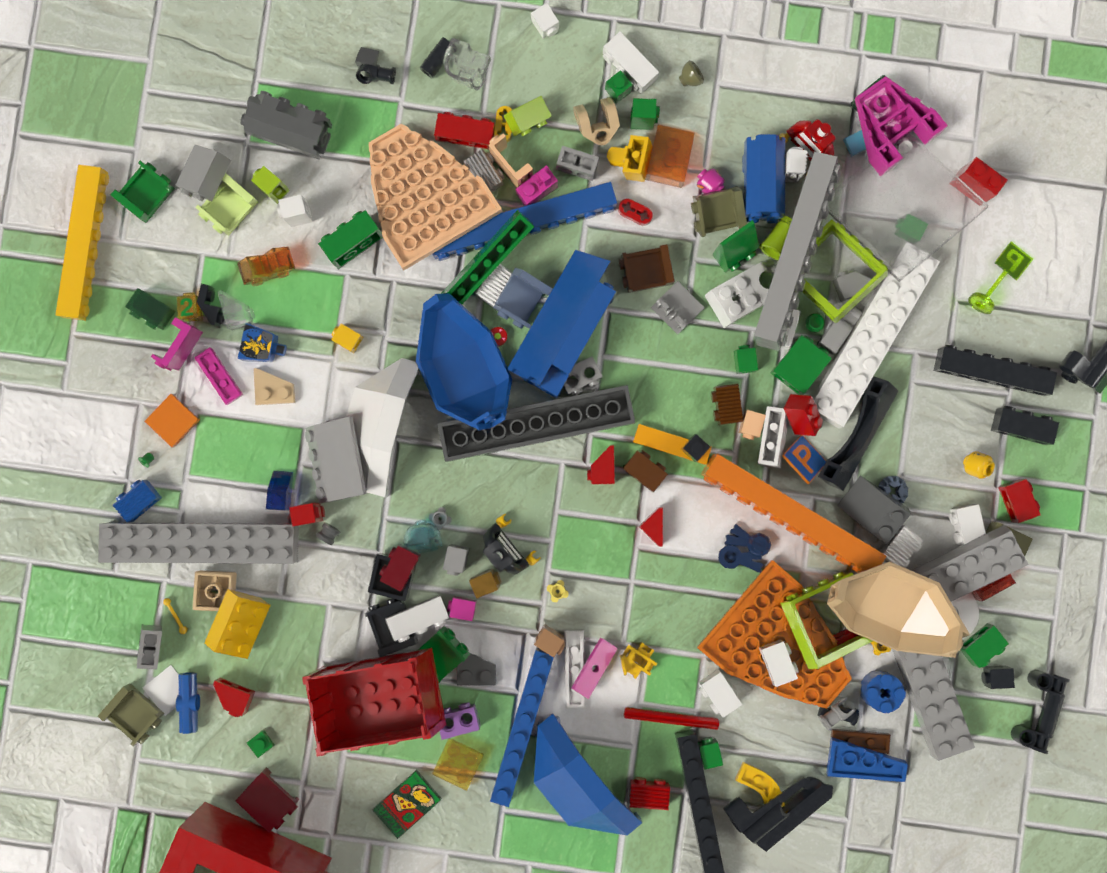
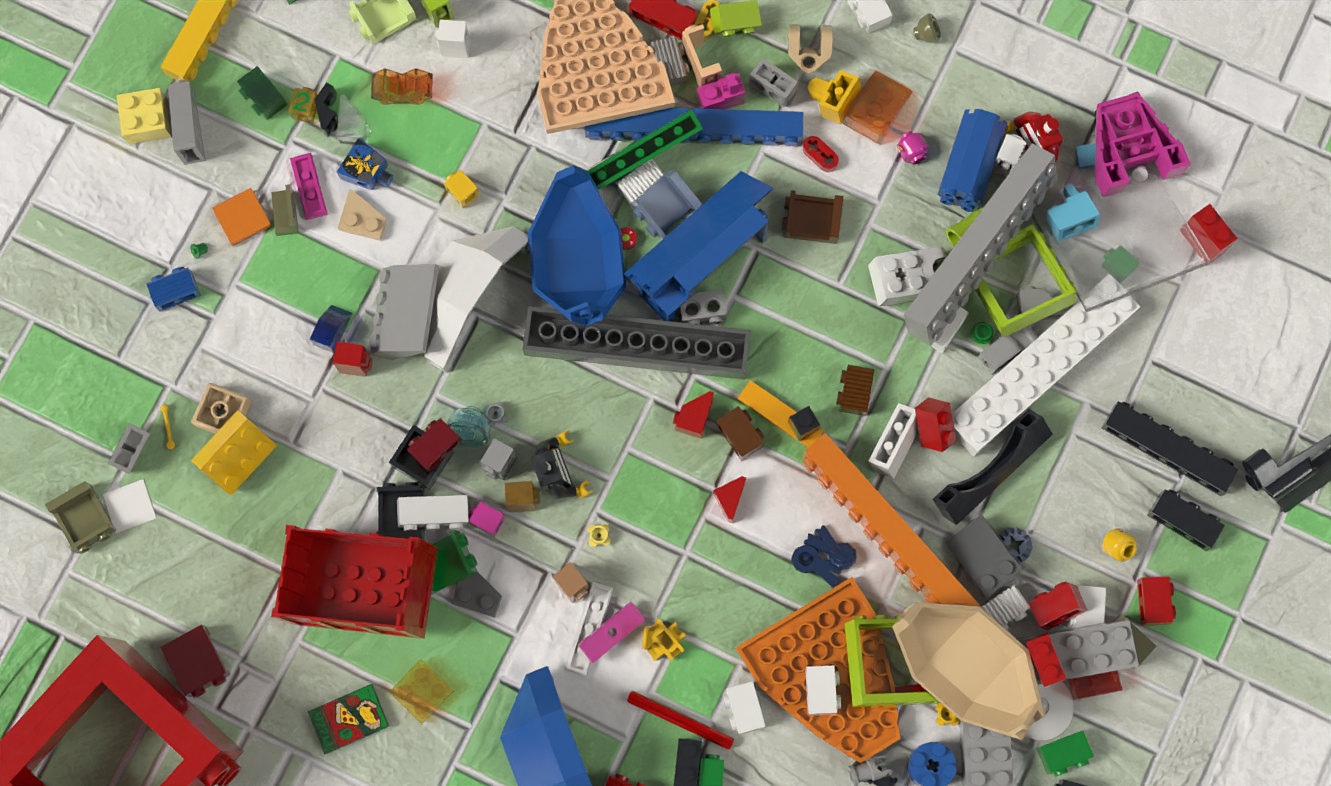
camera: 20 degrees right, 10 degrees down
light grey brick [98,523,299,564] -> none
dark pink panel [151,317,203,371] -> none
blue piece [176,672,200,734] -> none
red slope [213,678,255,717] -> none
green plate [247,729,275,758] -> none
dark grey wheel [316,522,341,545] -> none
green brick [318,210,383,270] -> none
medium lavender brick [440,702,481,740] -> none
blue brick [490,647,554,807] -> none
green brick [605,70,633,104] -> none
green brick [630,98,660,130] -> none
light grey hinge [651,281,705,334] -> none
olive panel [691,186,747,237] -> none
green slope [712,220,759,273] -> none
green brick [734,345,758,374] -> none
light nougat brick [738,410,766,440] -> none
green panel [770,335,832,395] -> none
blue piece [782,435,826,484] -> none
clear neon green piece [968,242,1033,314] -> none
none -> light yellow brick [117,88,172,144]
none -> light grey slope [168,80,206,165]
none -> olive panel [271,184,299,236]
none -> red brick [1025,632,1066,687]
none -> red brick [1029,582,1087,630]
none -> medium azure hinge [1046,183,1100,242]

